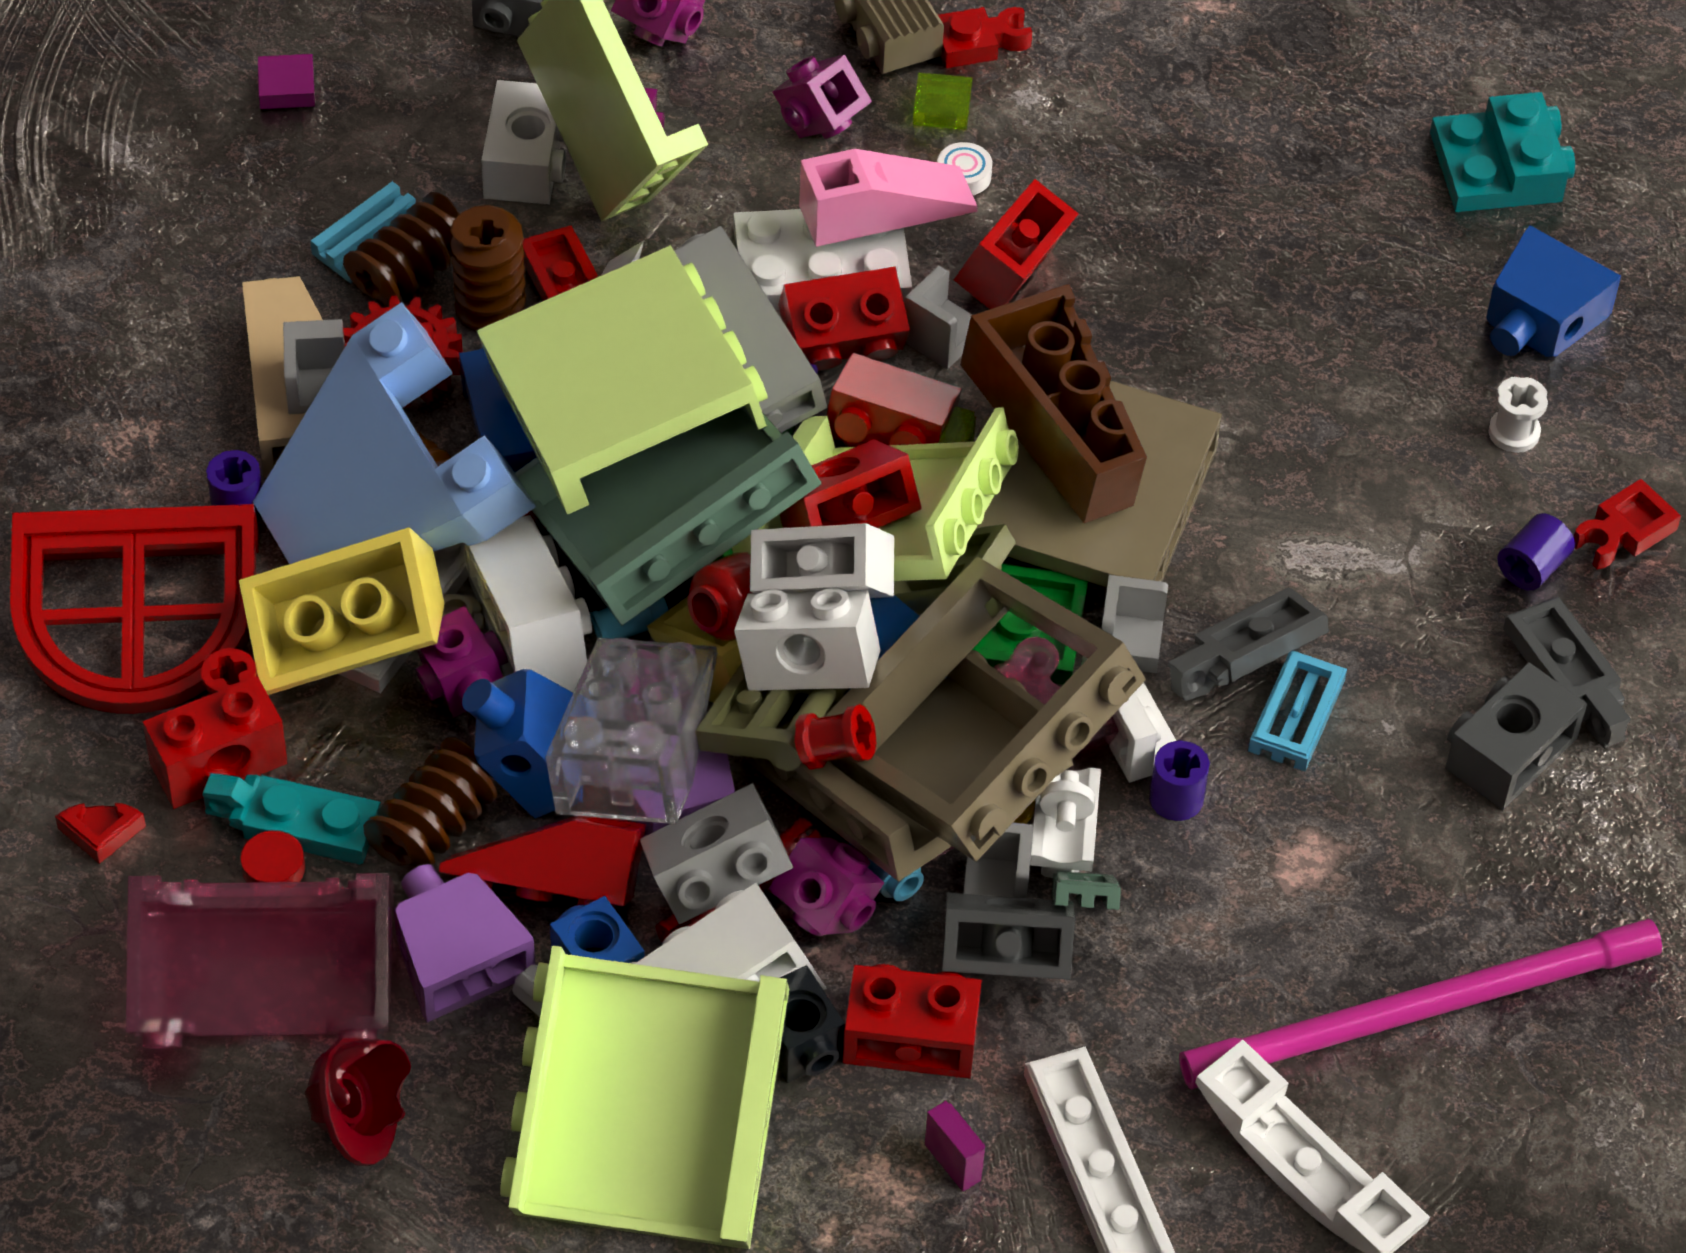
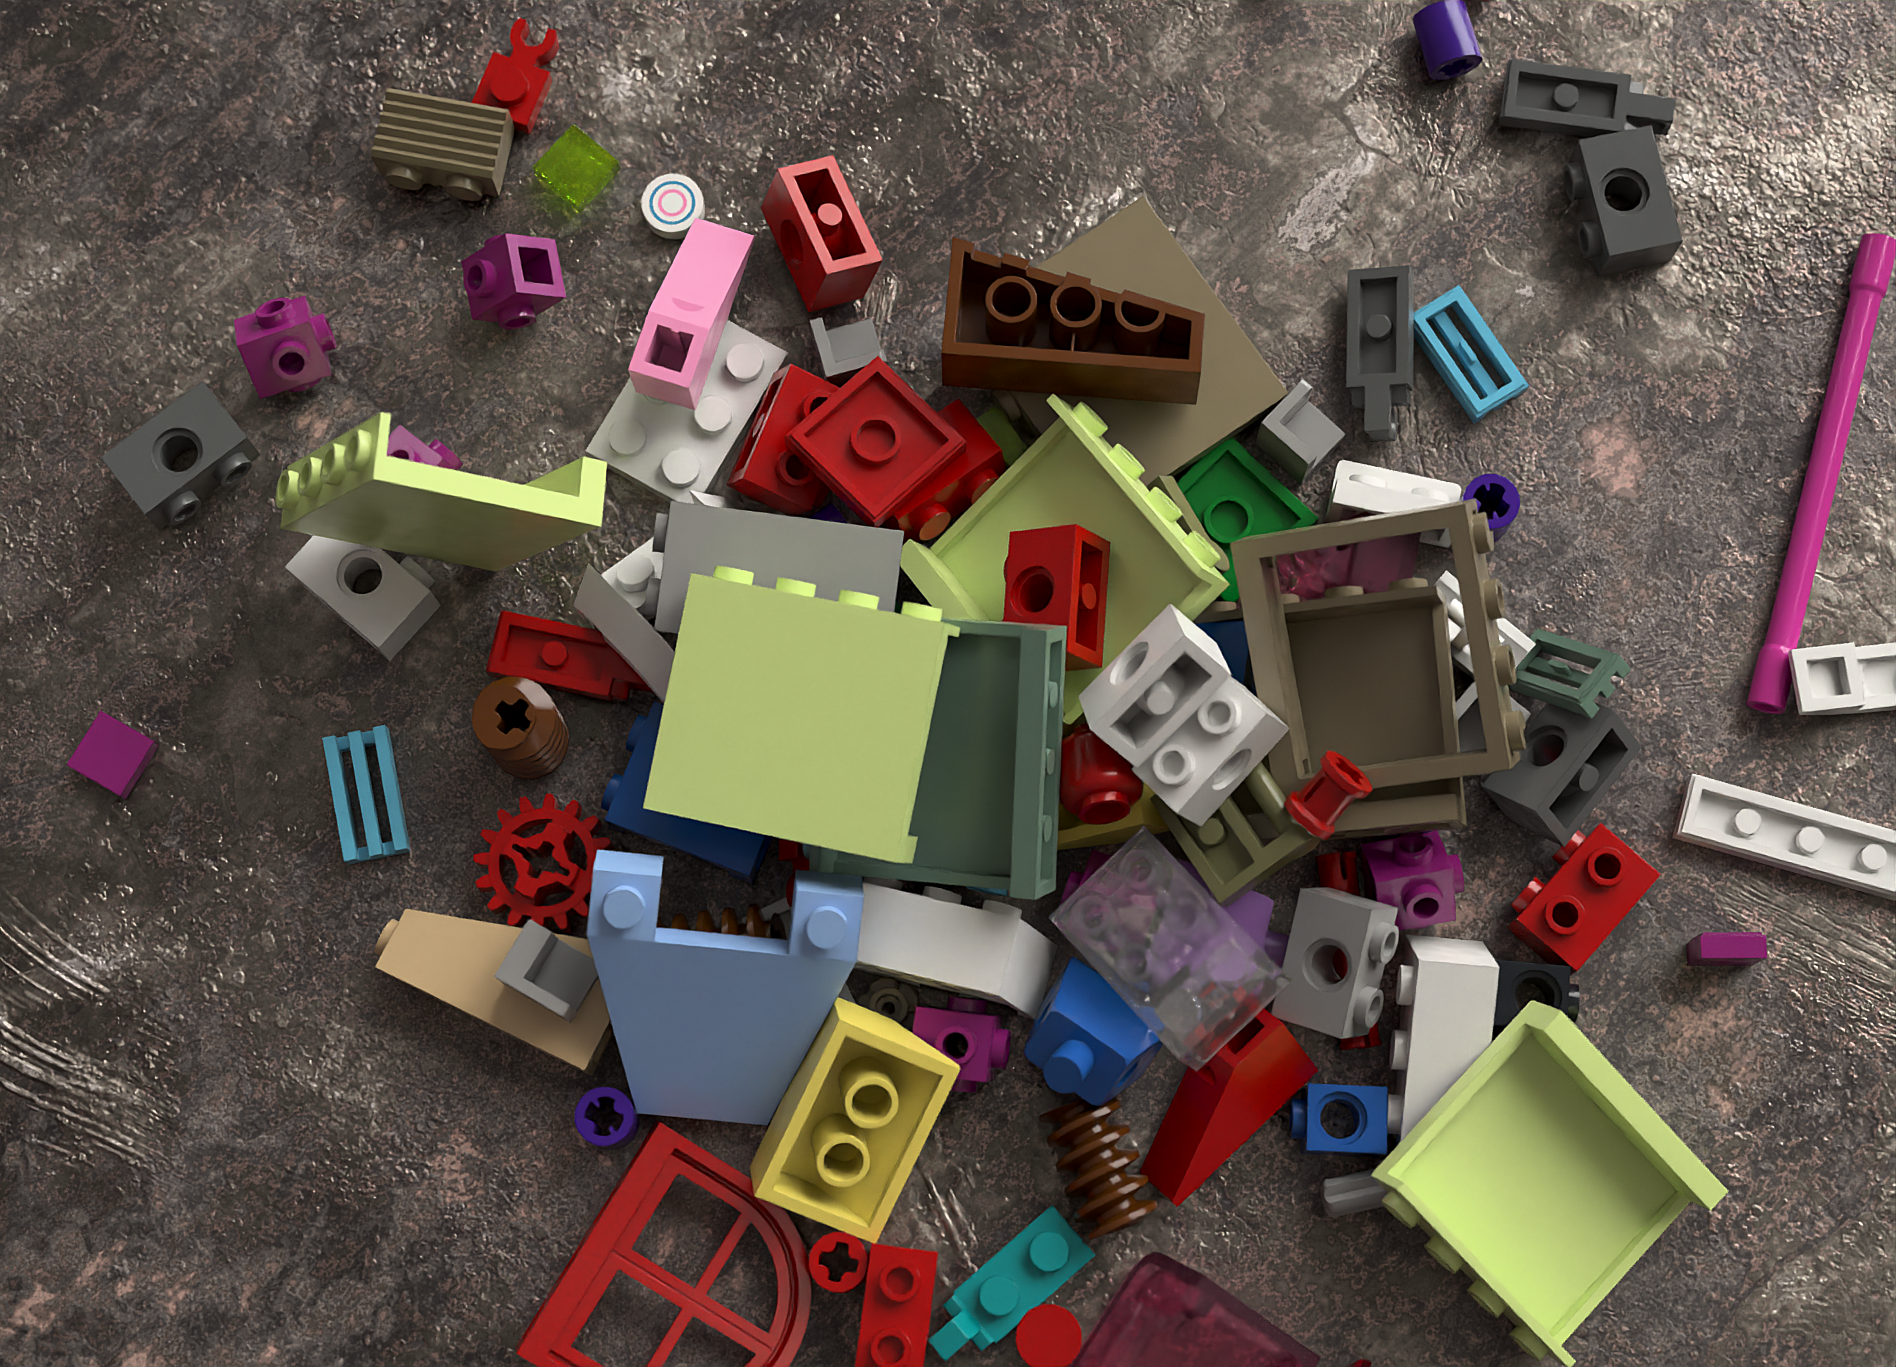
camera: 50 degrees left, 25 degrees up
reddish brown piece [343,192,460,307] -> none
medium lavender torso [394,864,535,1023] -> none
none -> red tile [785,356,967,528]

